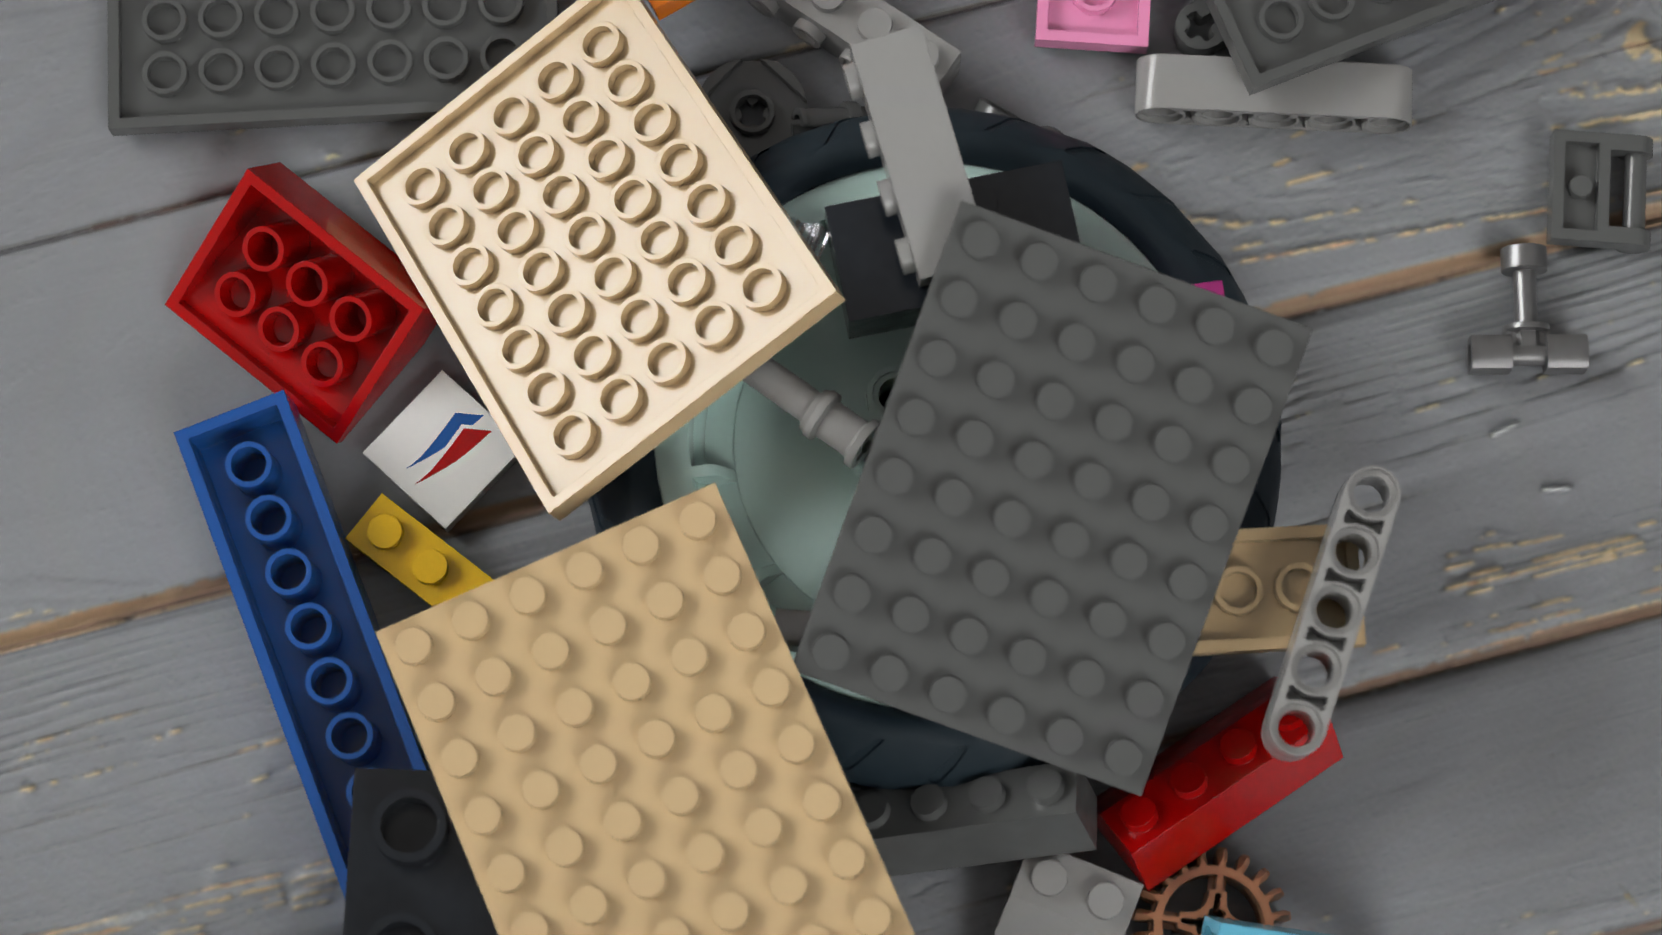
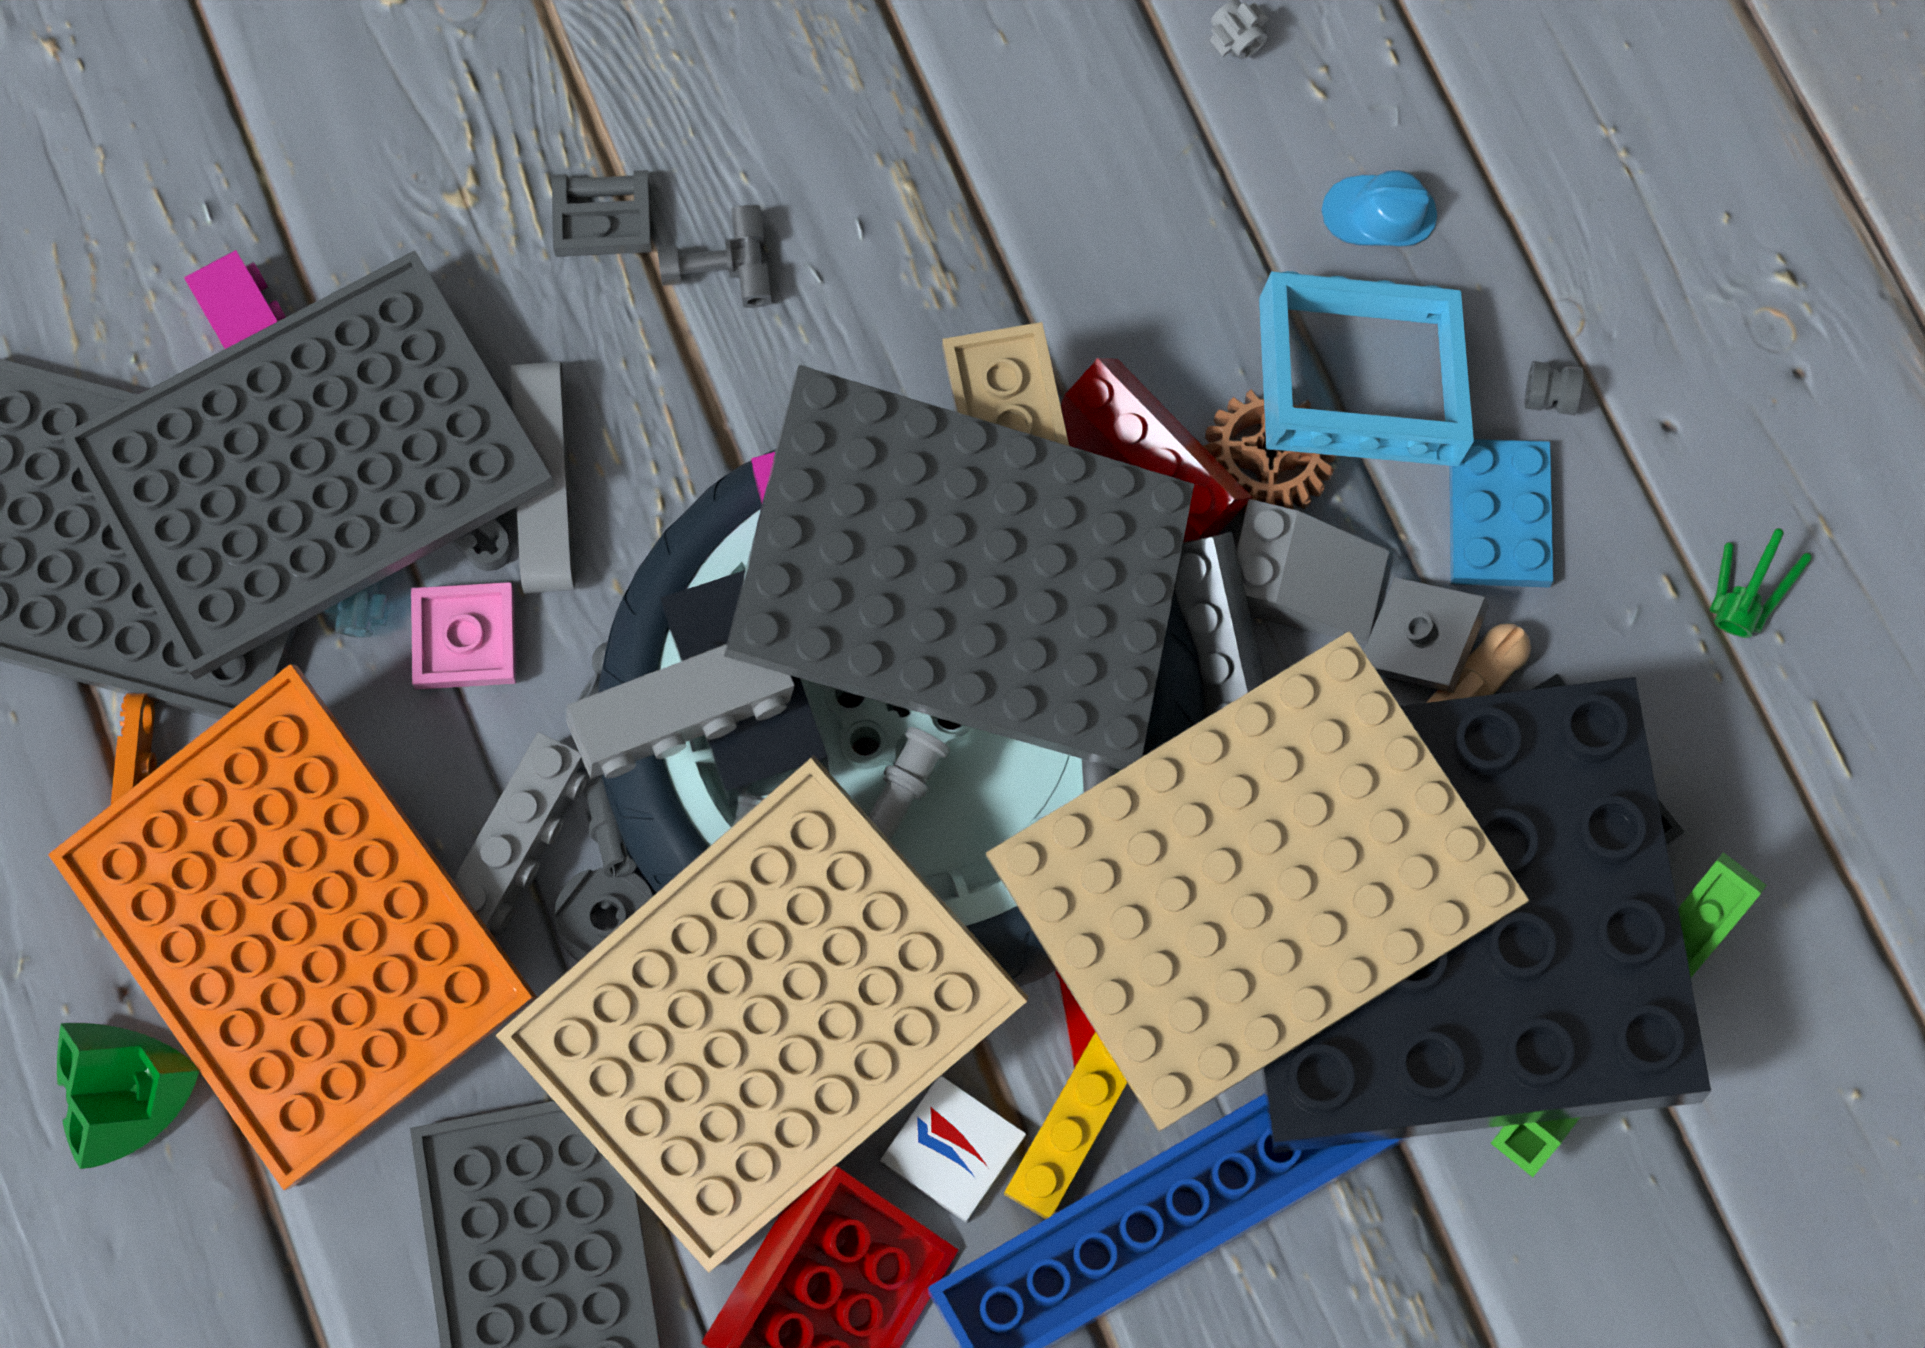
camera: 100 degrees left, 5 degrees down
light grey beam [1261,465,1401,762] -> none

